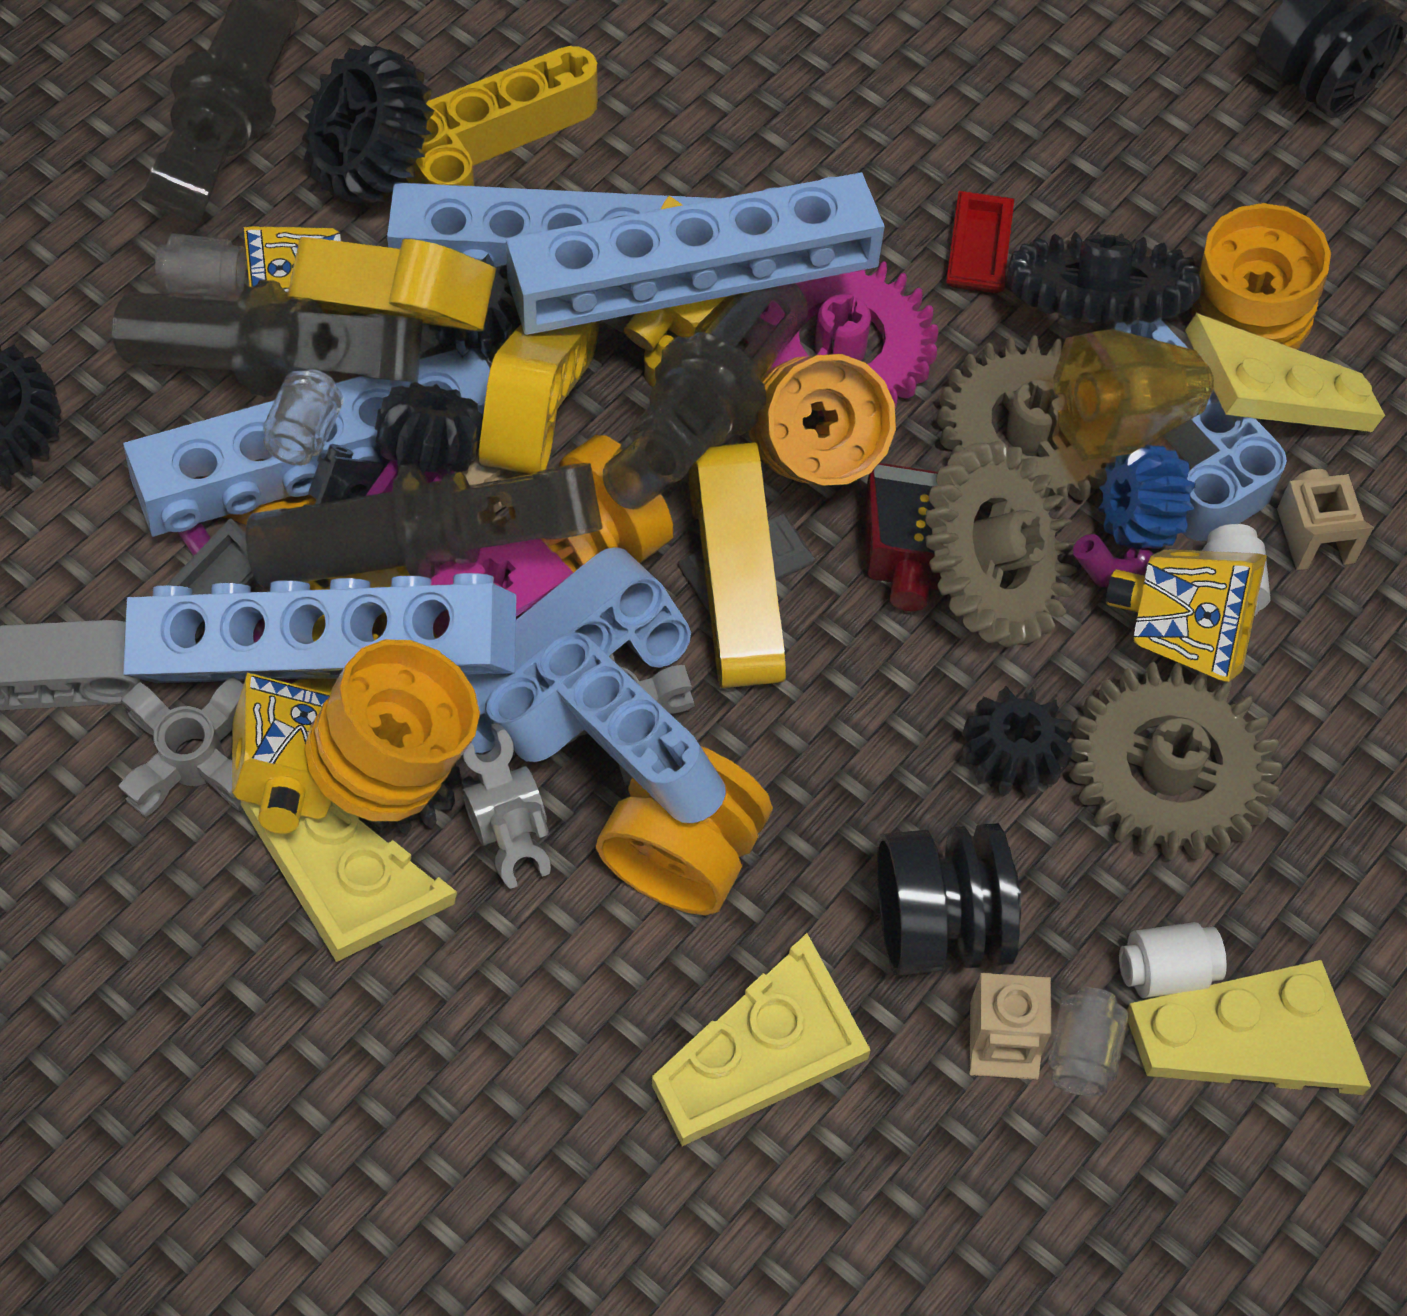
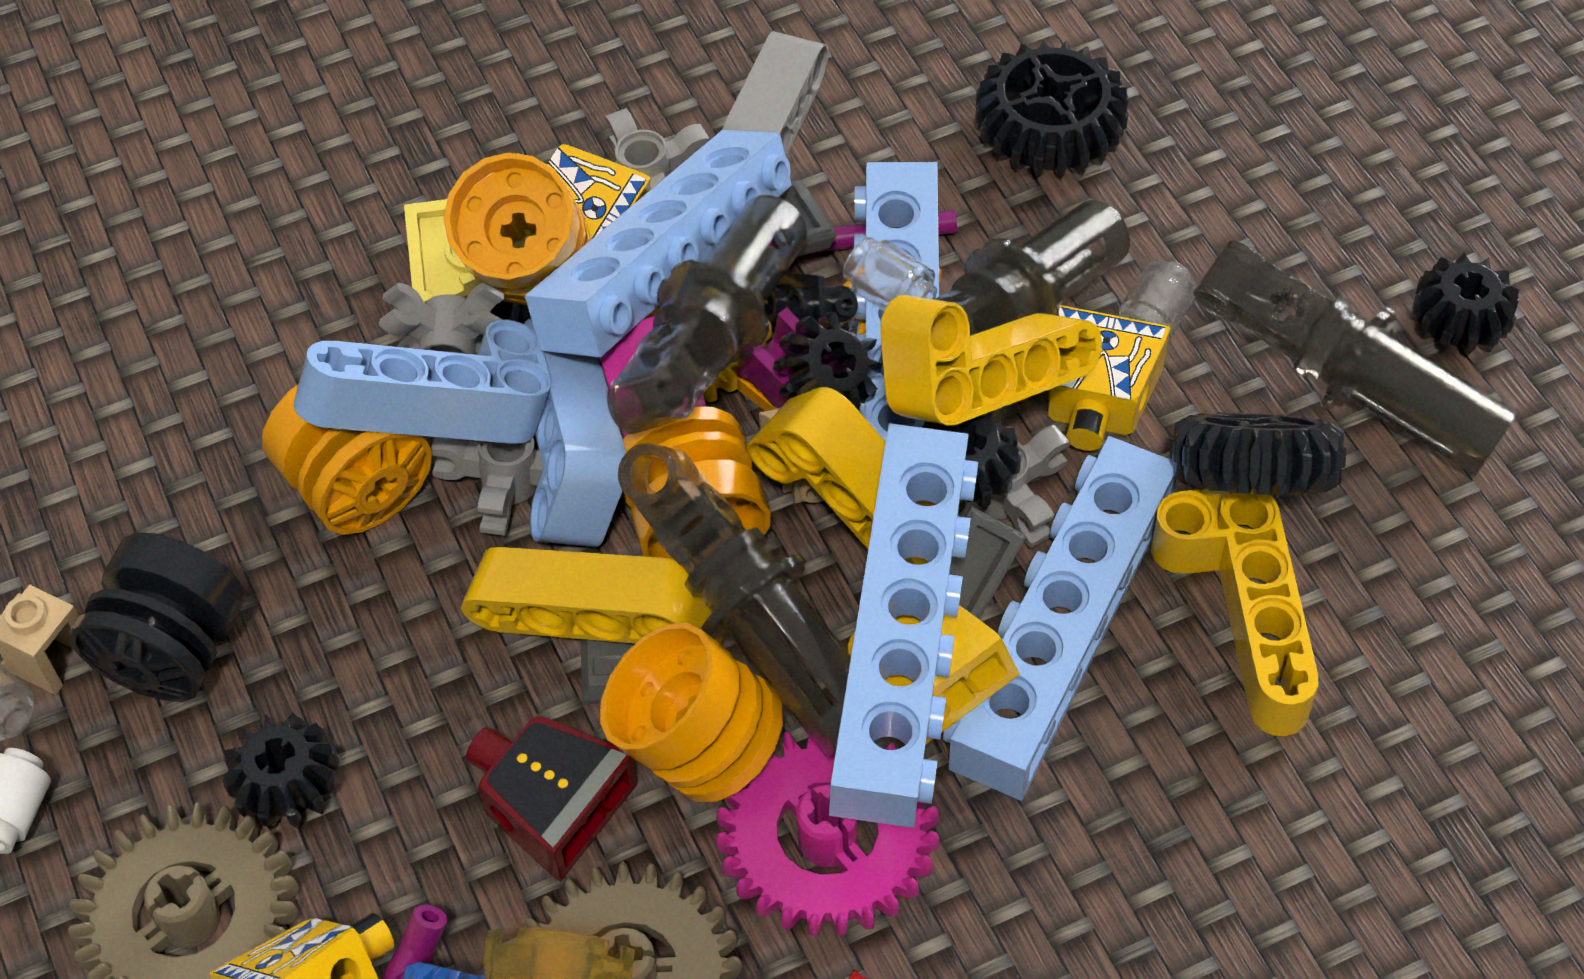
camera: 120 degrees right, 5 degrees down
light yellow wing [652,933,871,1146] -> none
dark tan gear [925,441,1077,647] -> none
none -> black gear [1412,252,1519,357]

